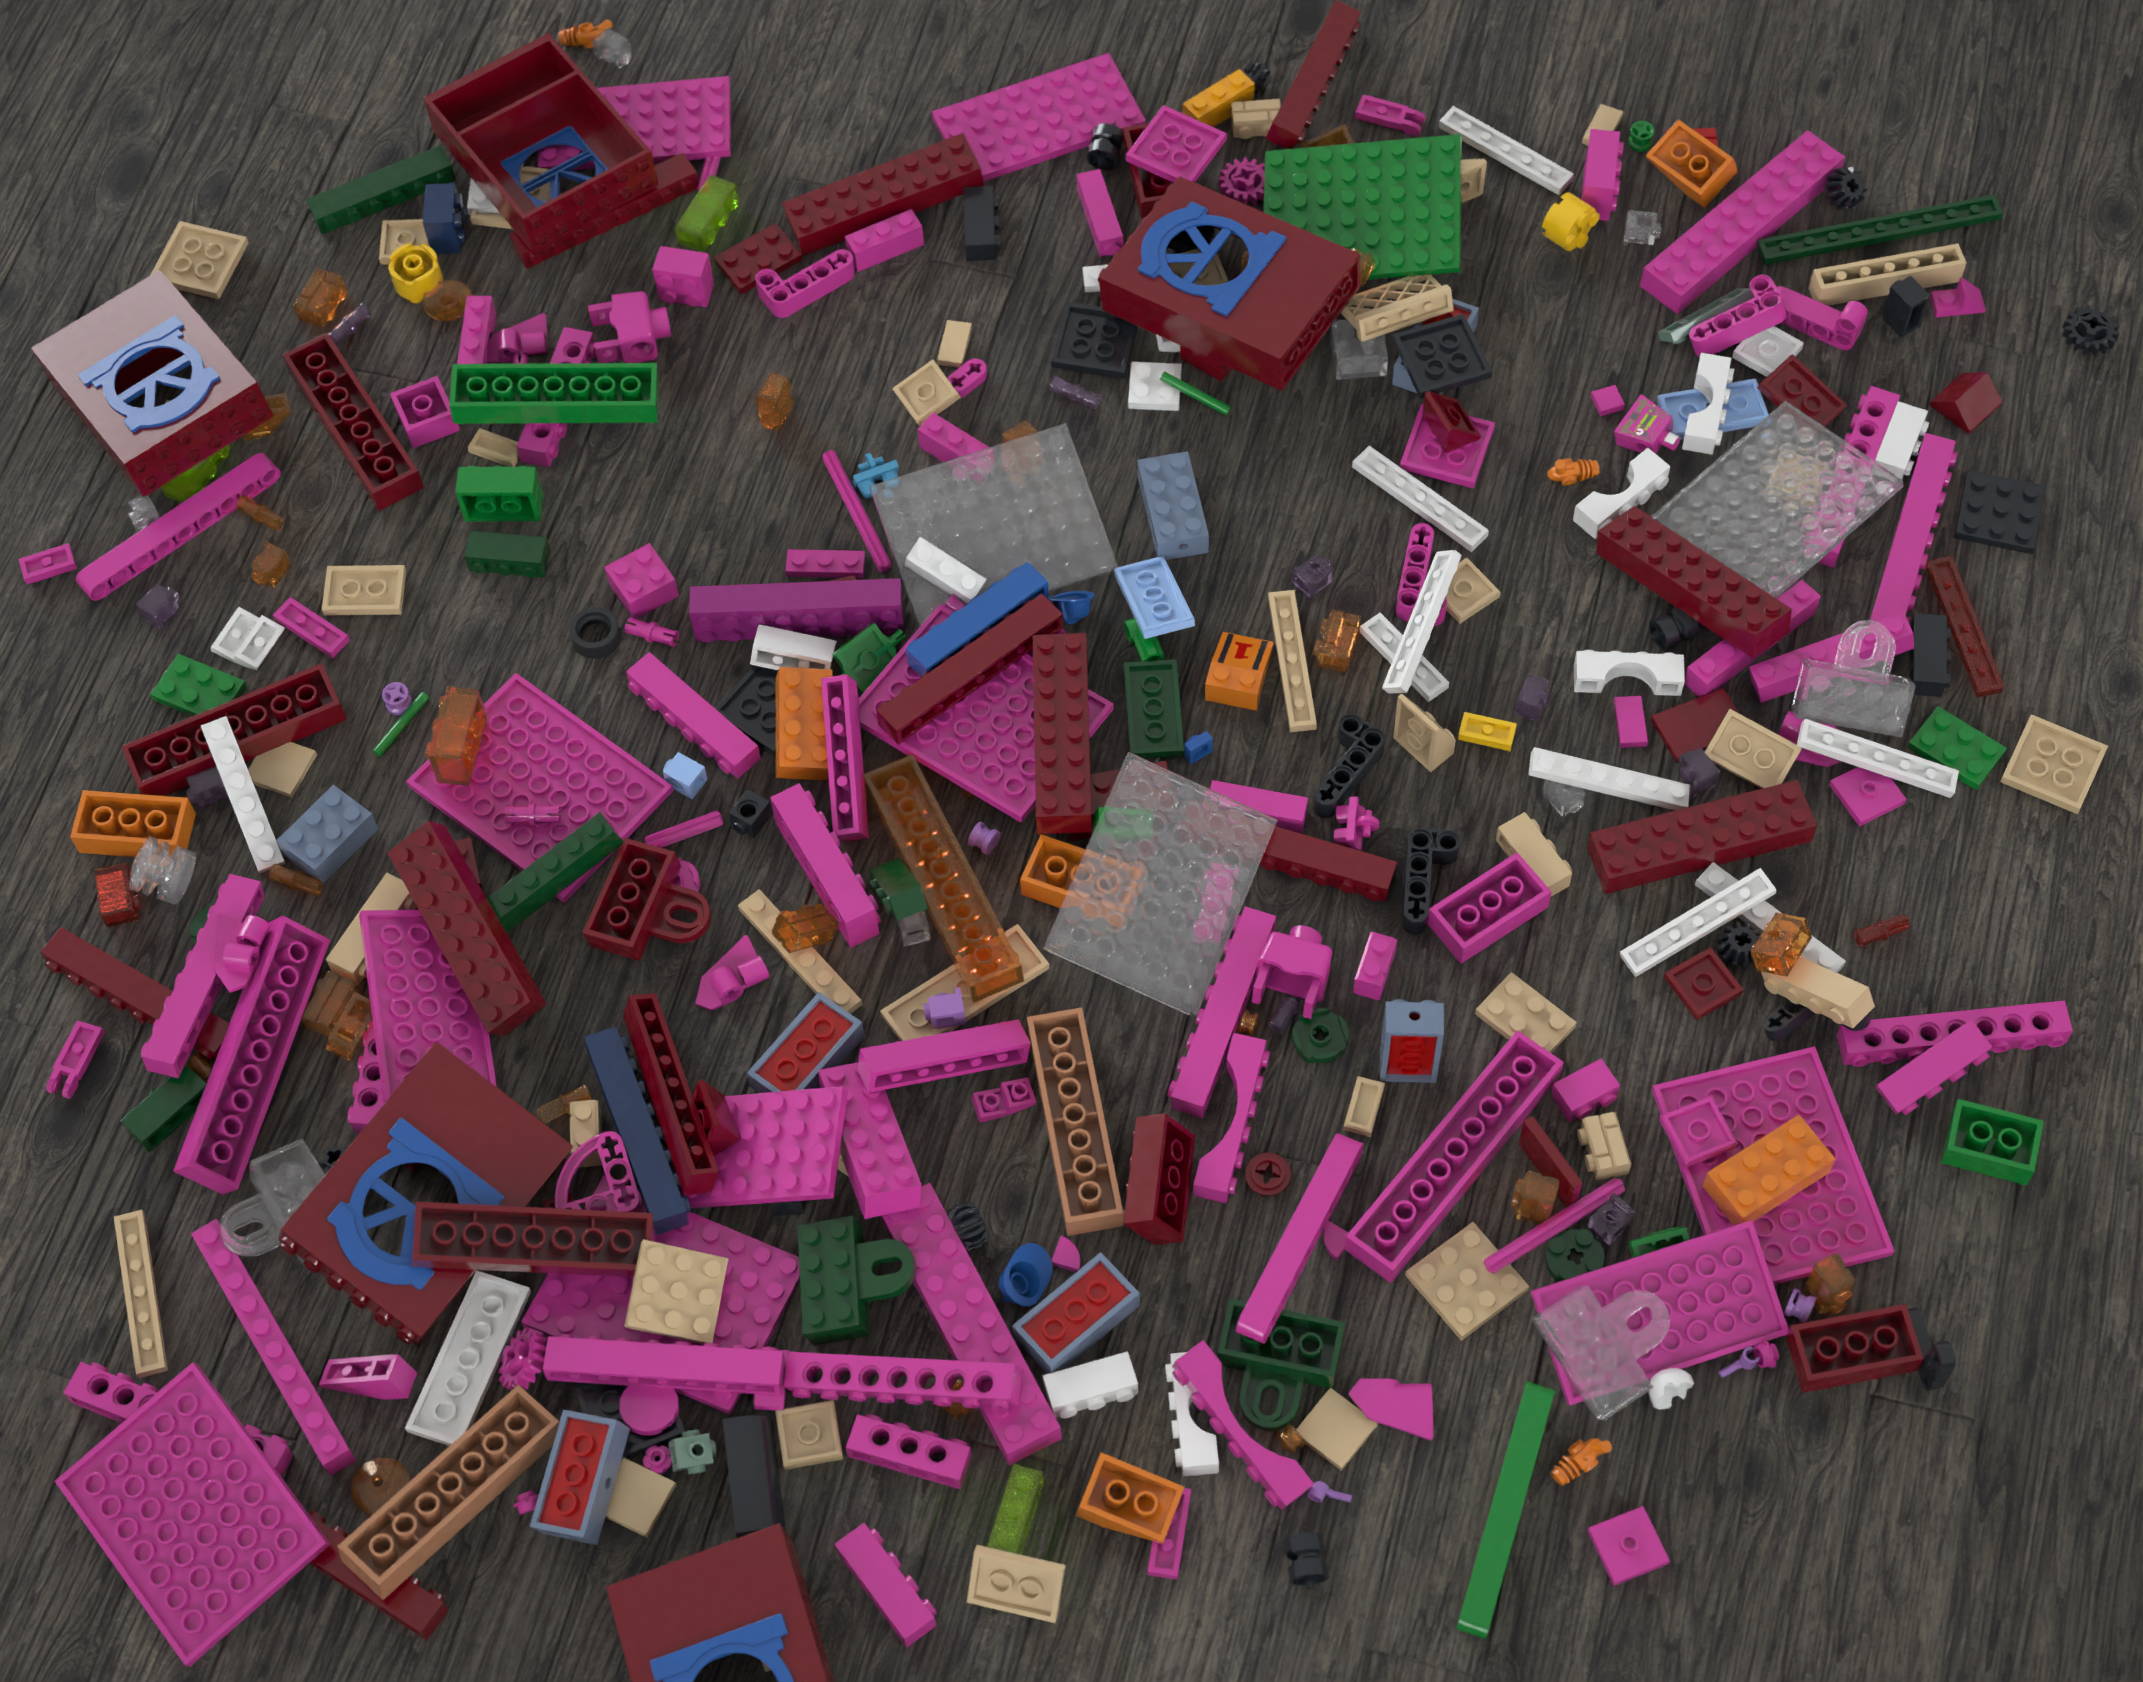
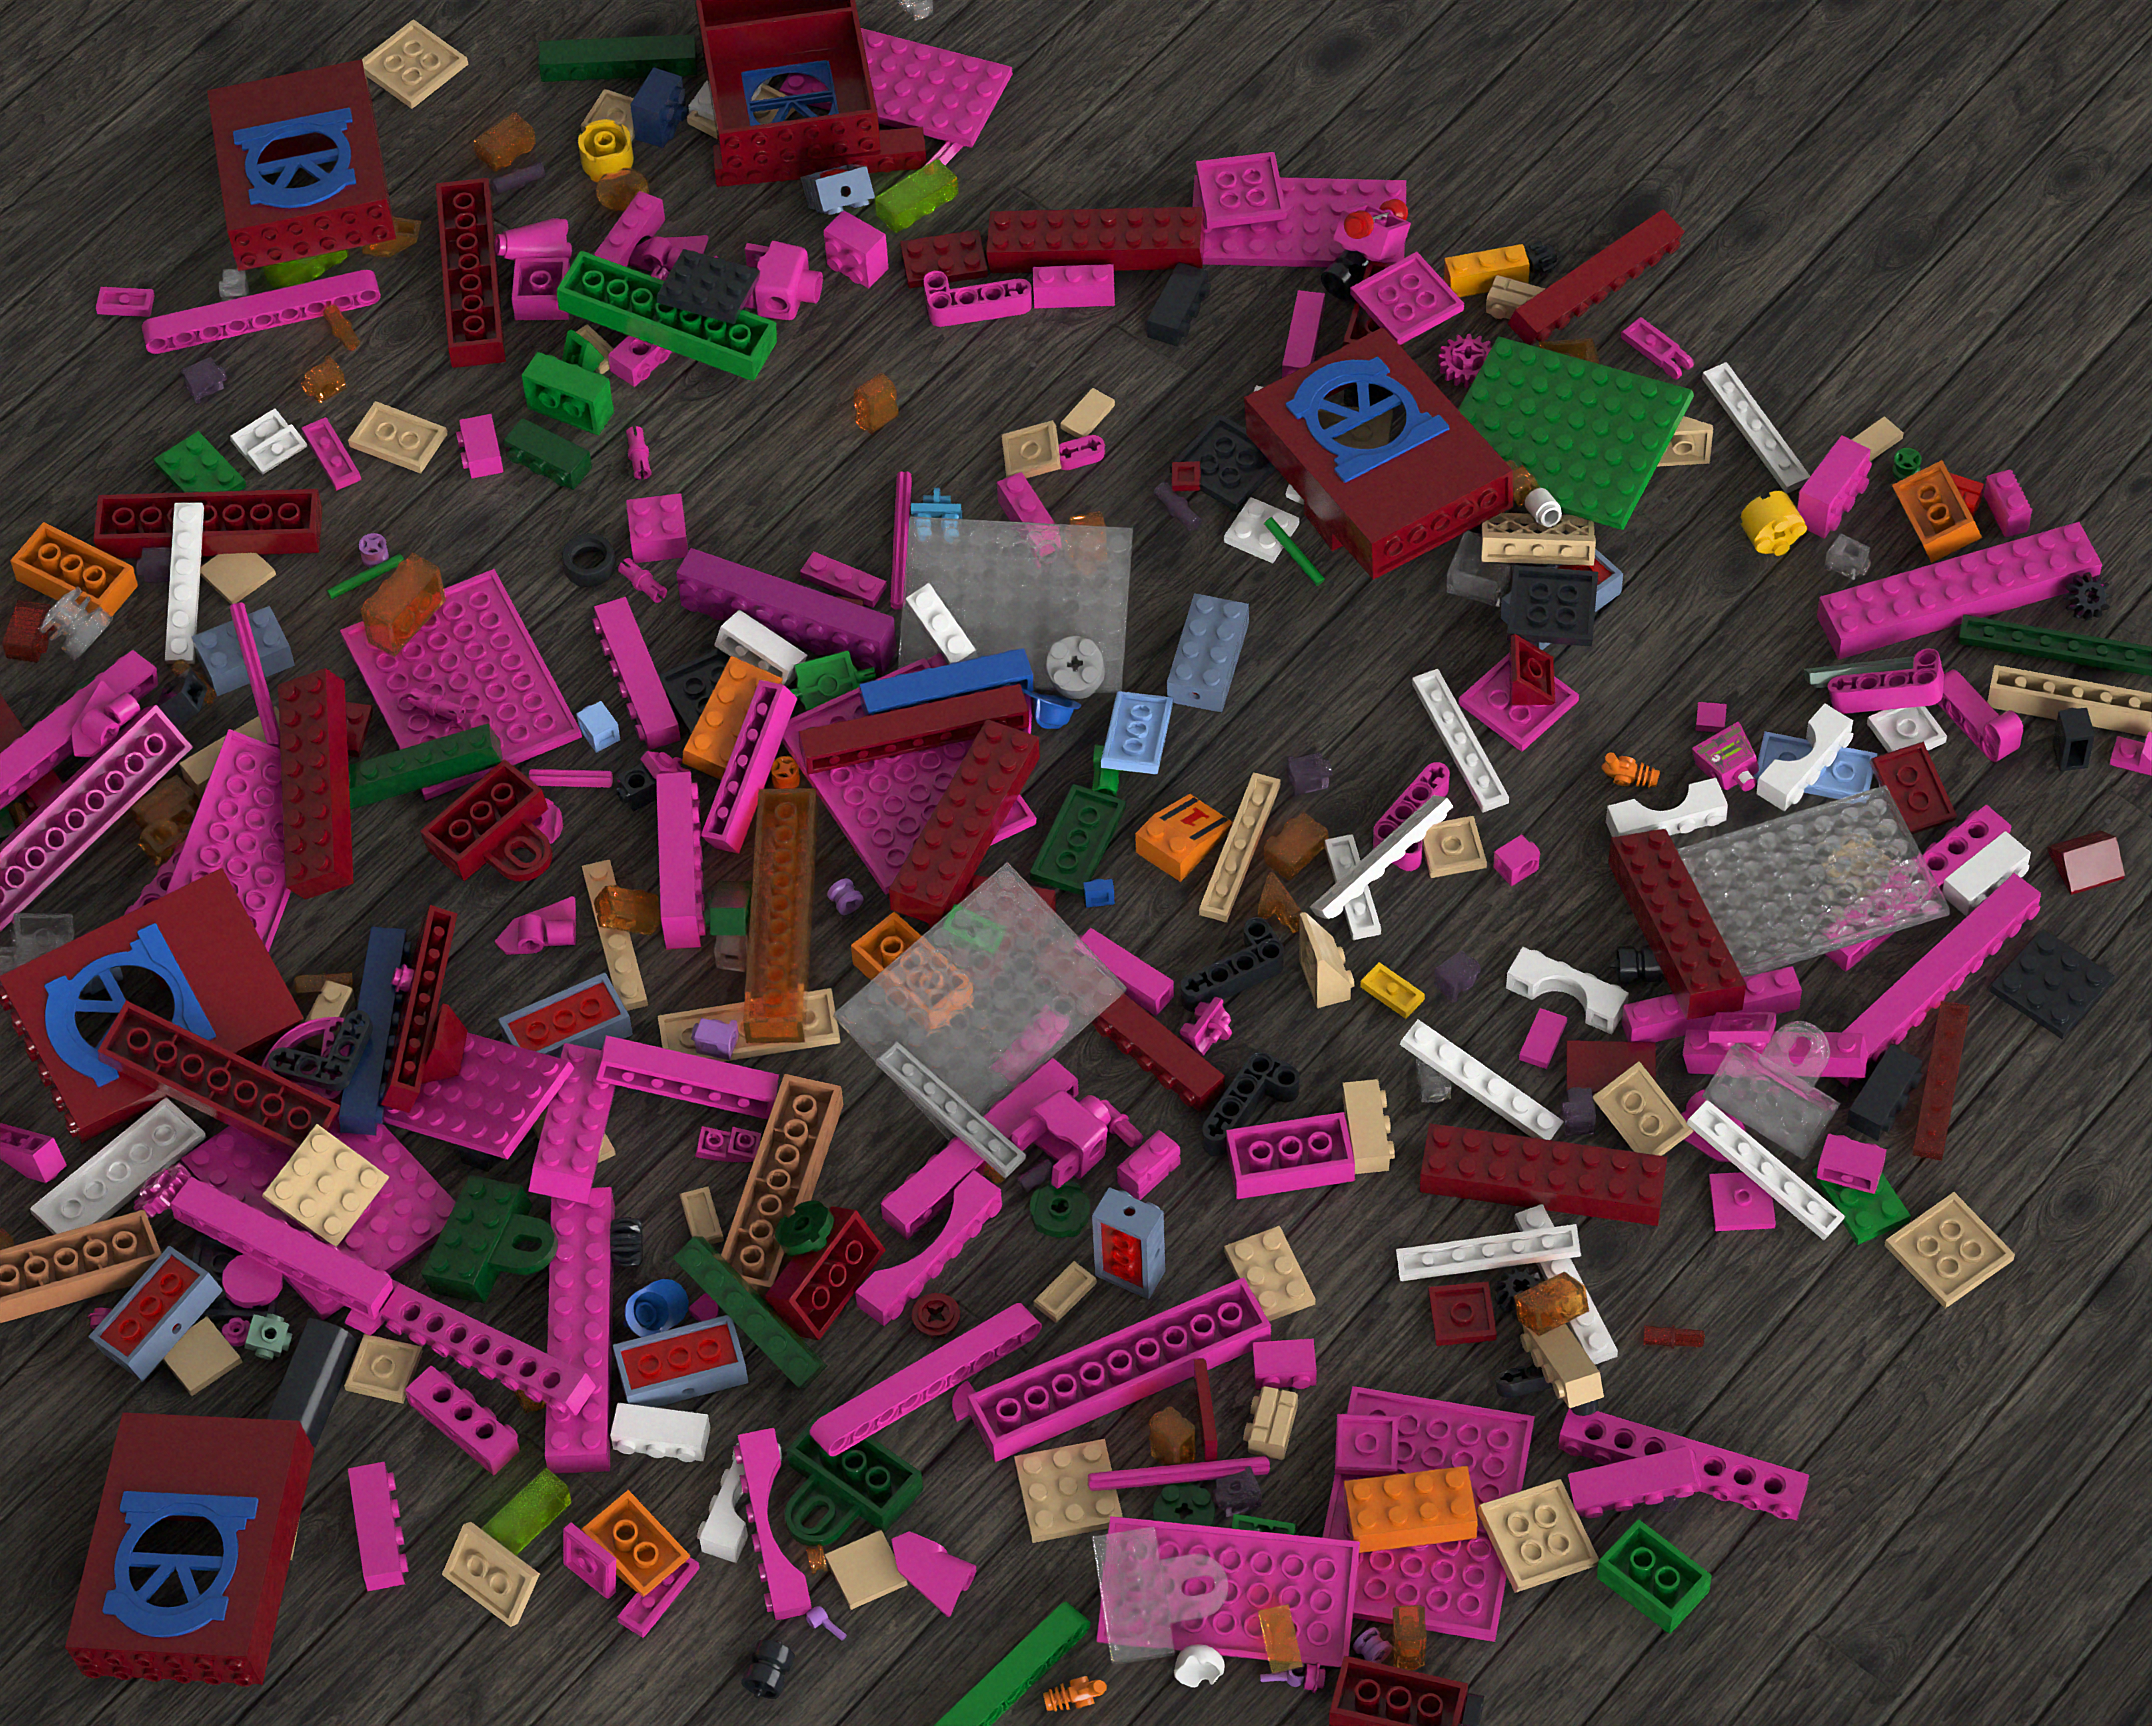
camera: 25 degrees right, 5 degrees down
none -> black brick [157,668,208,728]
none -> dark pink axle [230,602,280,747]
none -> black beam [268,1010,373,1091]
none -> dark pink plate [391,964,414,992]
none -> dark pink piece [456,414,503,479]
none -> dark pink cone [494,218,572,261]
none -> green slope [562,329,604,372]
none -> dark pink plate [563,1523,616,1599]
none -> dark pink pin [626,426,651,480]
none -> dark pink plate [641,751,691,779]
none -> black plate [657,249,760,324]
none -> dark green brick [673,1236,828,1388]
none -> tan tile [680,1186,724,1245]
none -> orange wheel [771,756,800,792]
none -> dark green plate [775,1200,834,1256]
none -> sand blue brick [800,164,875,215]
none -> light grey tile [876,1041,1026,1178]
none -> light grey brick [1046,636,1105,699]
none -> dark pink axle [1101,1099,1143,1148]
none -> dark red plate [1172,461,1201,492]
none -> dark pink plate [1196,152,1287,229]
none -> clear orange slope [1258,871,1303,934]
none -> clear yellow plate [1258,1604,1303,1674]
none -> dark pink brick [1333,199,1411,261]
none -> tan plate [1476,1479,1599,1593]
none -> dark pink brick [1493,834,1540,887]
none -> white brick [1525,488,1562,527]
none -> dark pink plate [1709,1012,1776,1046]
none -> dark pink brick [1816,1134,1887,1194]
none -> dark pink brick [1983,469,2032,537]

